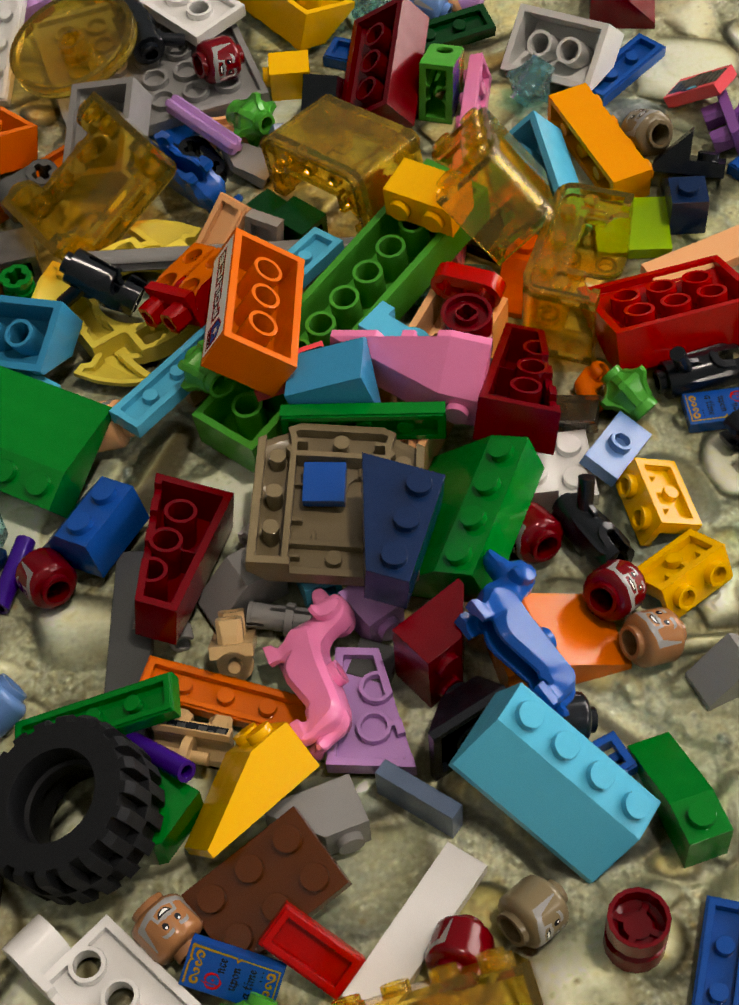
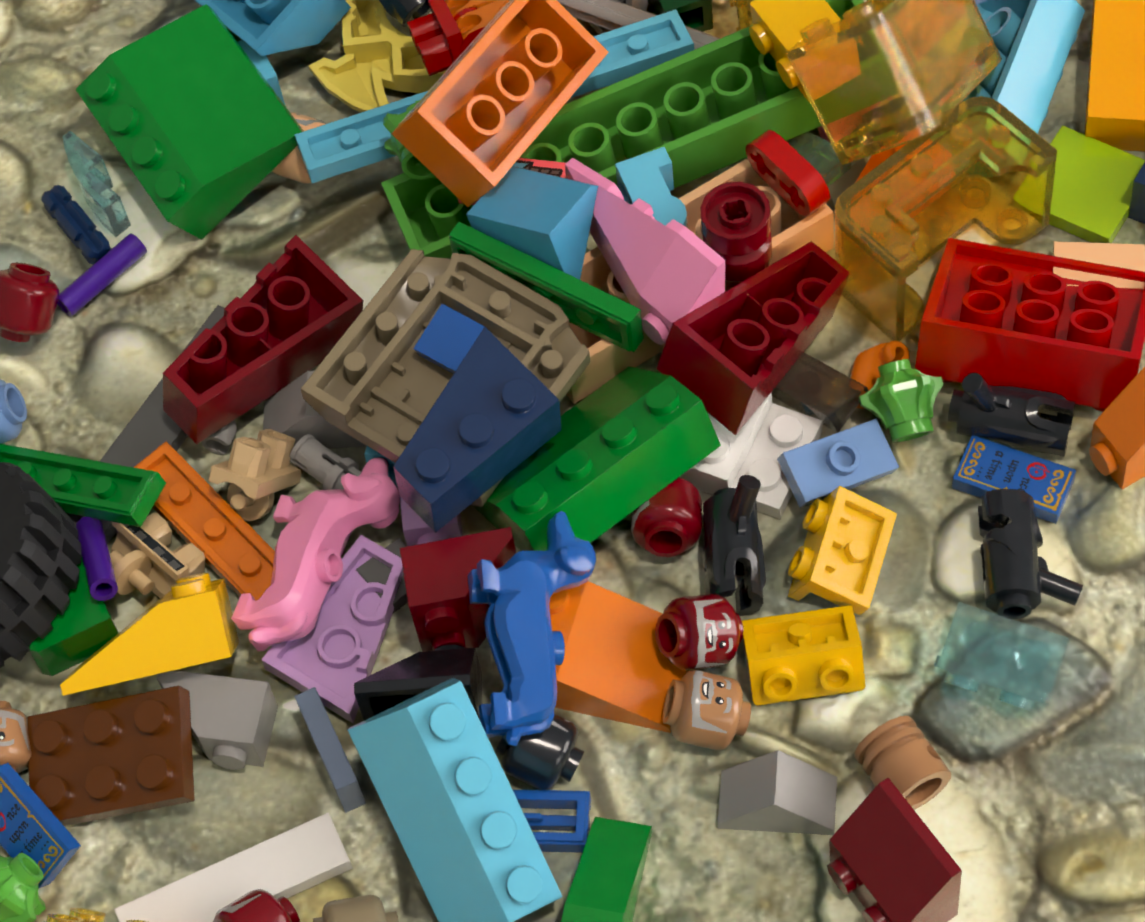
camera: 35 degrees right, 5 degrees up
dark red head [15,547,78,609] -> none
blue slope [42,476,150,578] -> none
red tile [258,900,366,1000] -> none

